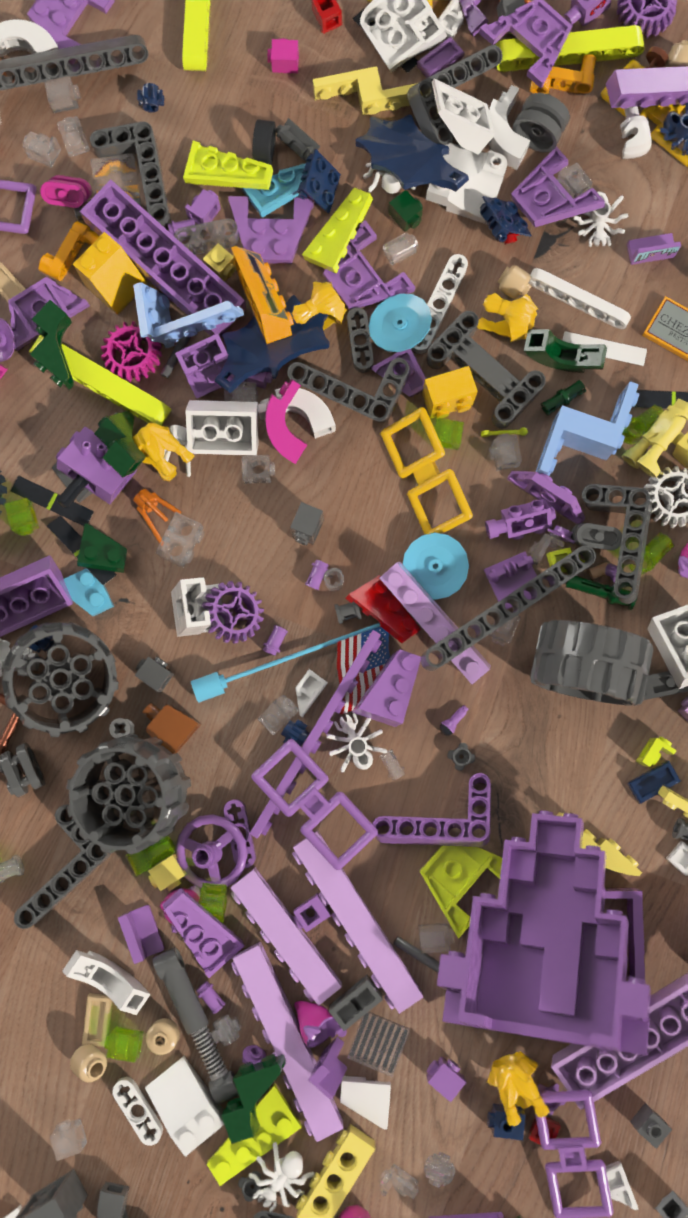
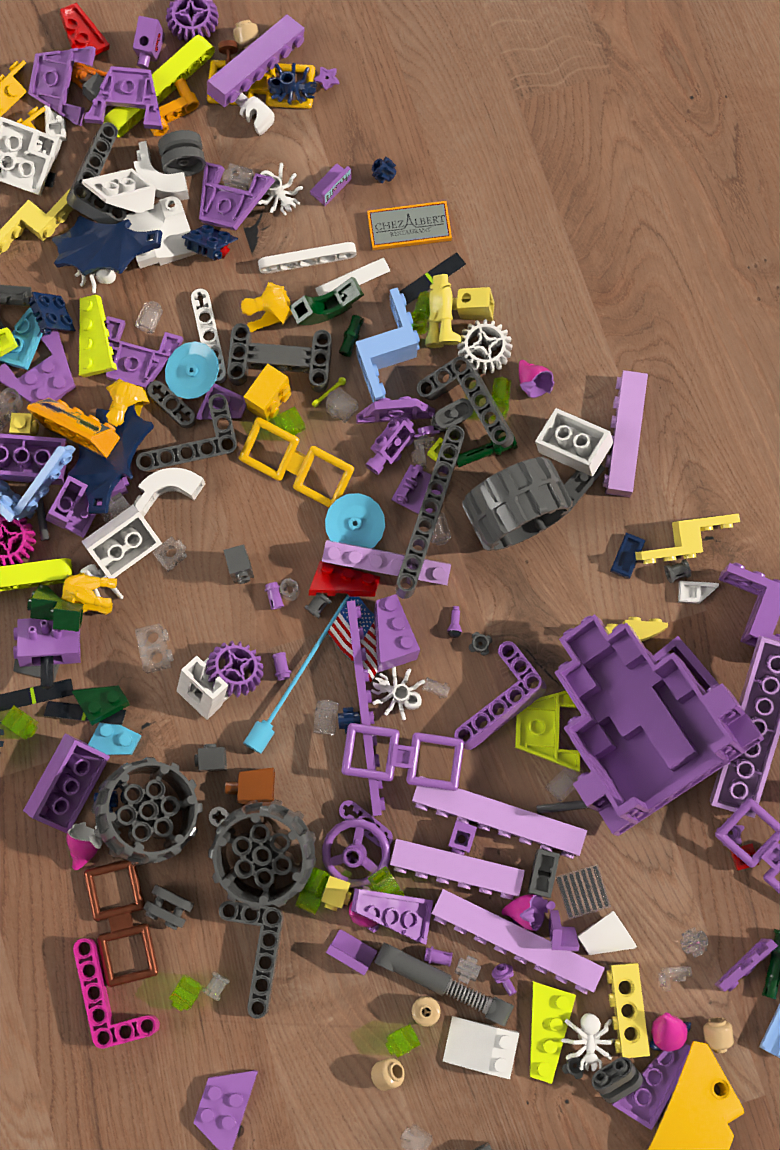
camera: 40 degrees left, 5 degrees down
white arch [63,950,150,1015] -> none
tan tile [82,993,112,1047] -> none
white beam [113,1077,163,1146] -> none
orange plant [133,489,181,546] -> none
dark green arch [221,1054,286,1144] -> none
dark pink arch [265,379,307,464] -> none
white tile [295,669,328,717] -> none
dark green brick [388,190,423,232] -> none
medium lavender tile [417,37,464,78] -> none
medium lavender brick [426,1056,466,1102] -> none
yellow piece [487,1051,550,1126] -> none
dark blue brick [487,1103,525,1141] -> none
tan head [497,265,532,300] -> none
arm [588,562,617,582] -> none
neon yellow bracket [636,736,676,767] -> none

